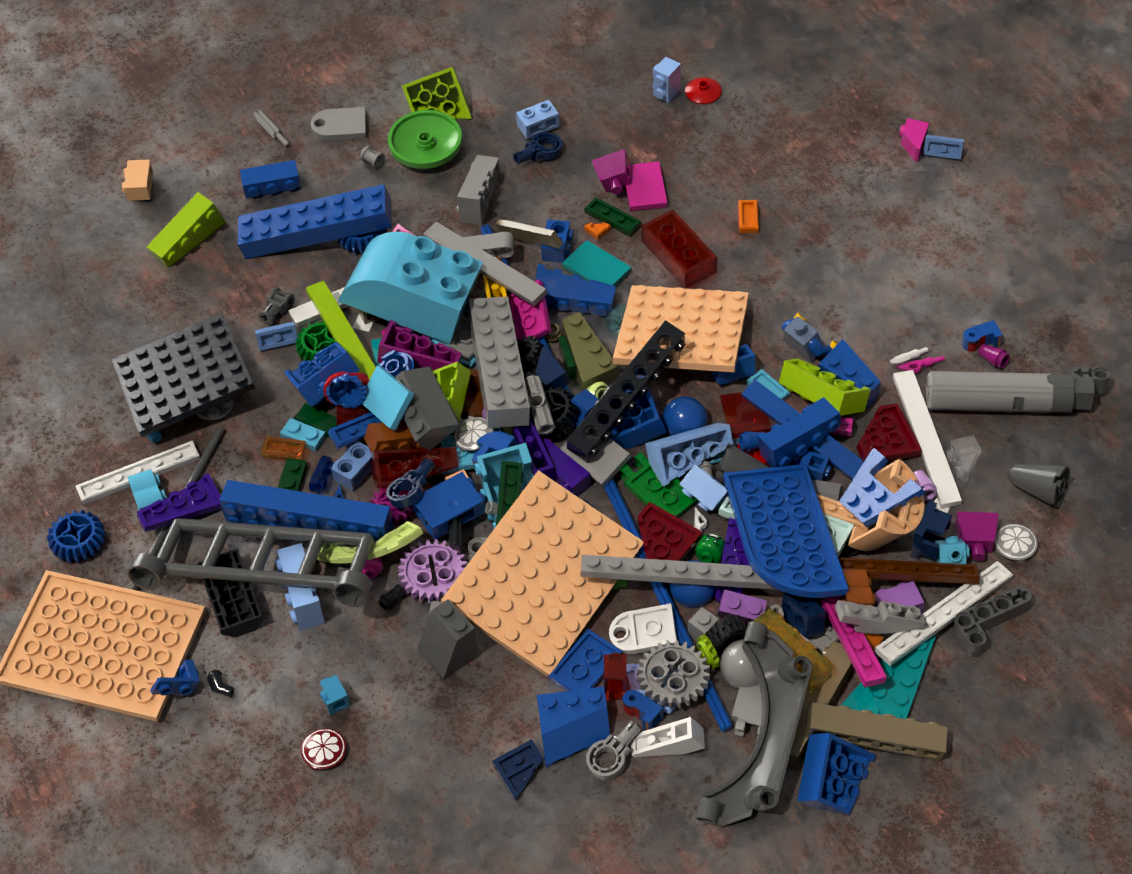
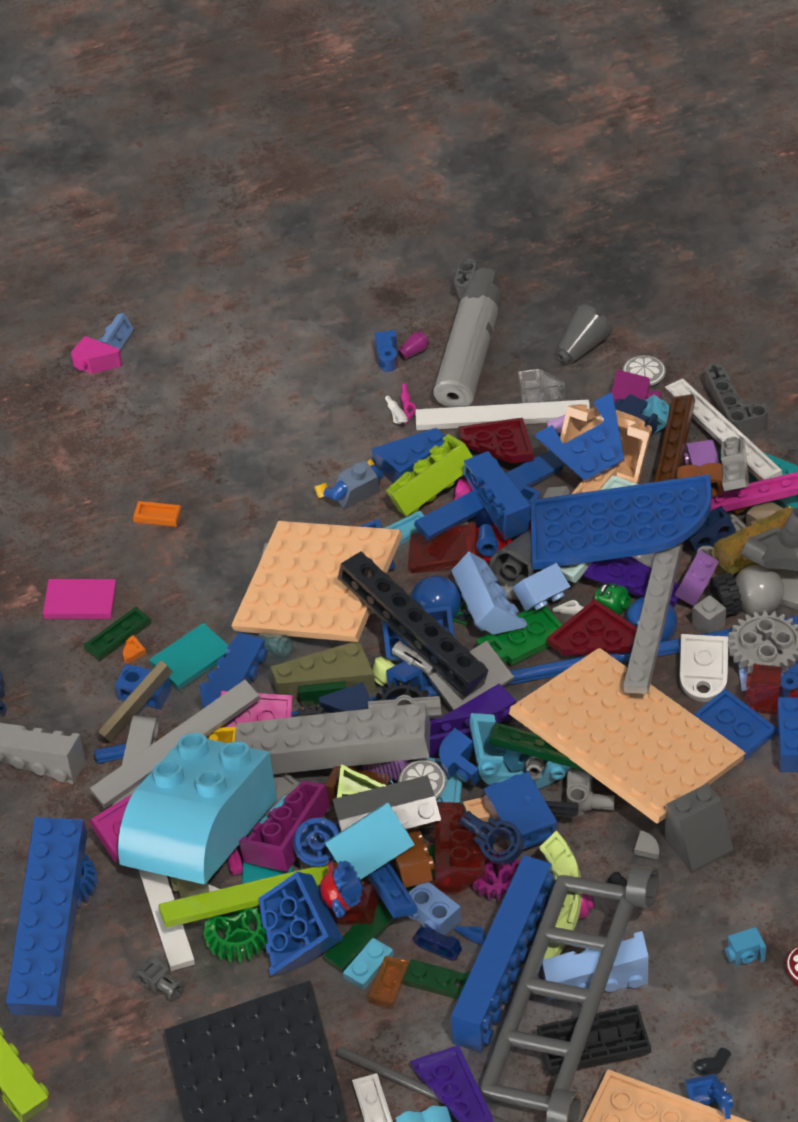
camera: 80 degrees left, 5 degrees down
medium blue tile [255,321,297,351] -> none
lavender gear [398,539,467,603] -> none
magenta torso [592,149,631,194] -> none
clear red brick [641,209,718,289] -> none
lime gear [696,635,719,669] -> none

